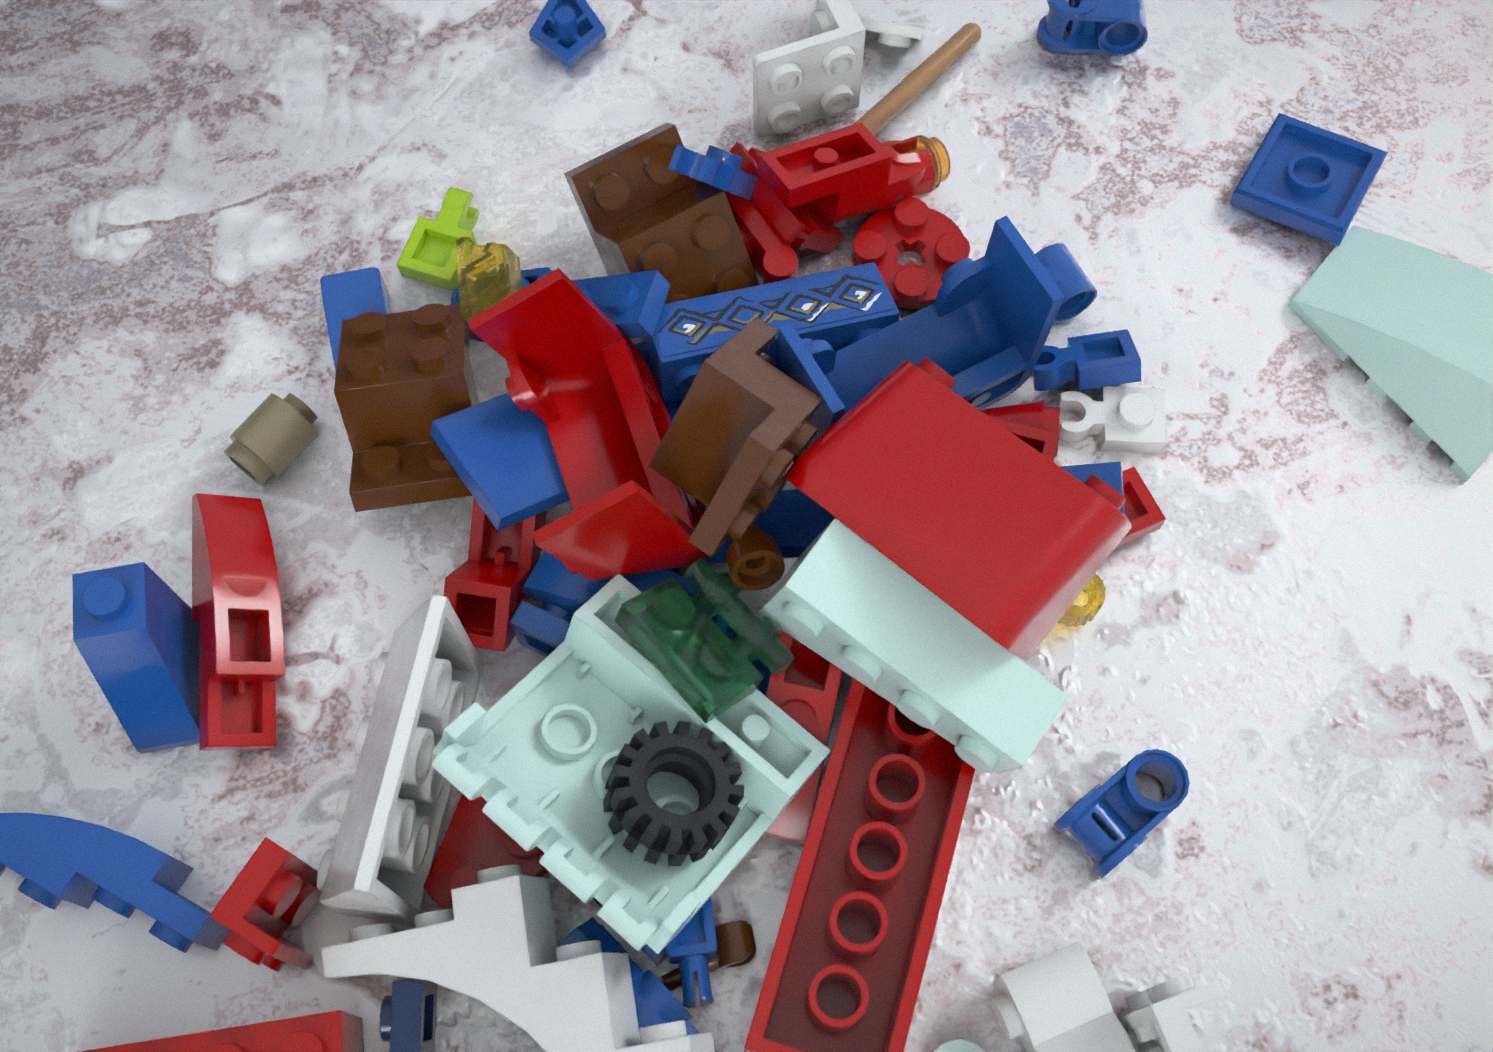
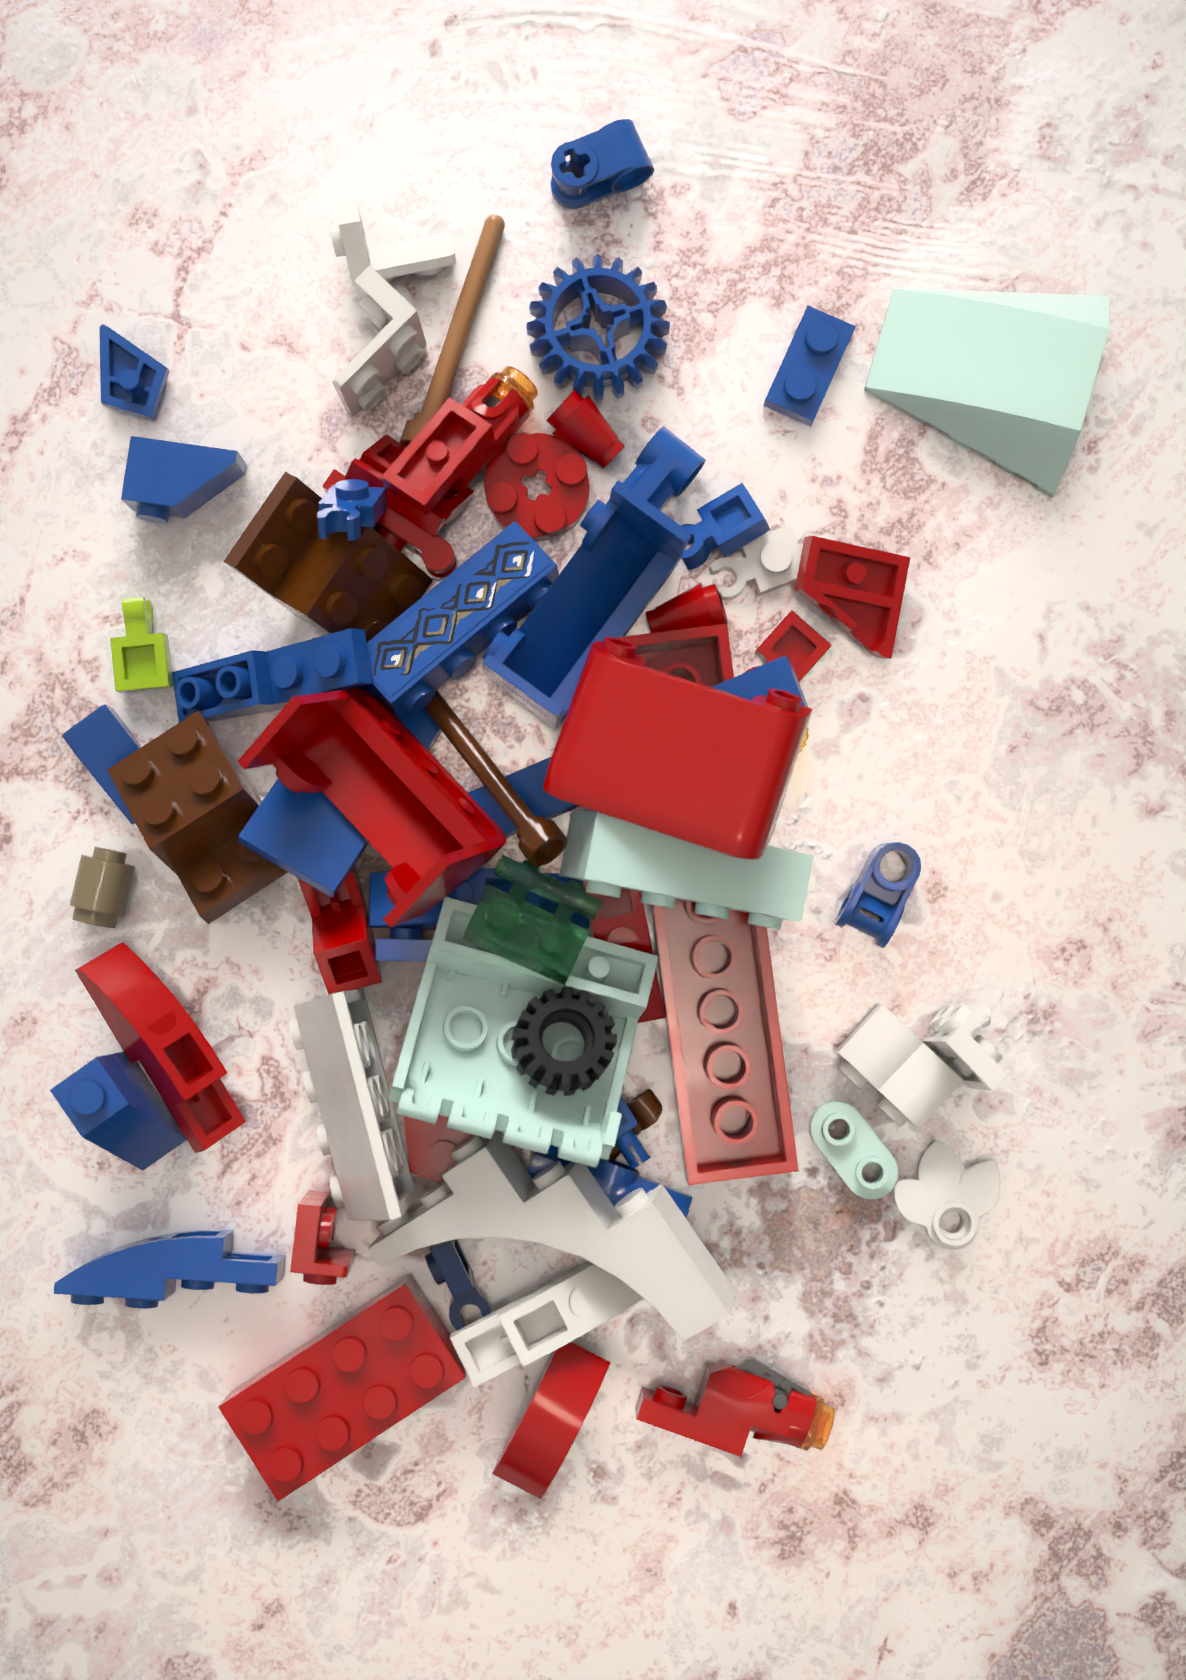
camera: 25 degrees left, 20 degrees up
clear yellow tile [456,237,523,321] -> none
reddish brown bracket [649,317,823,557] -> none
blue tile [1230,113,1388,246] -> none
none -> blue slope [121,436,247,523]
none -> blue gear [526,254,670,402]
none -> red cone [546,390,625,469]
none -> blue plate [763,305,856,427]
none -> red wing [795,536,911,659]

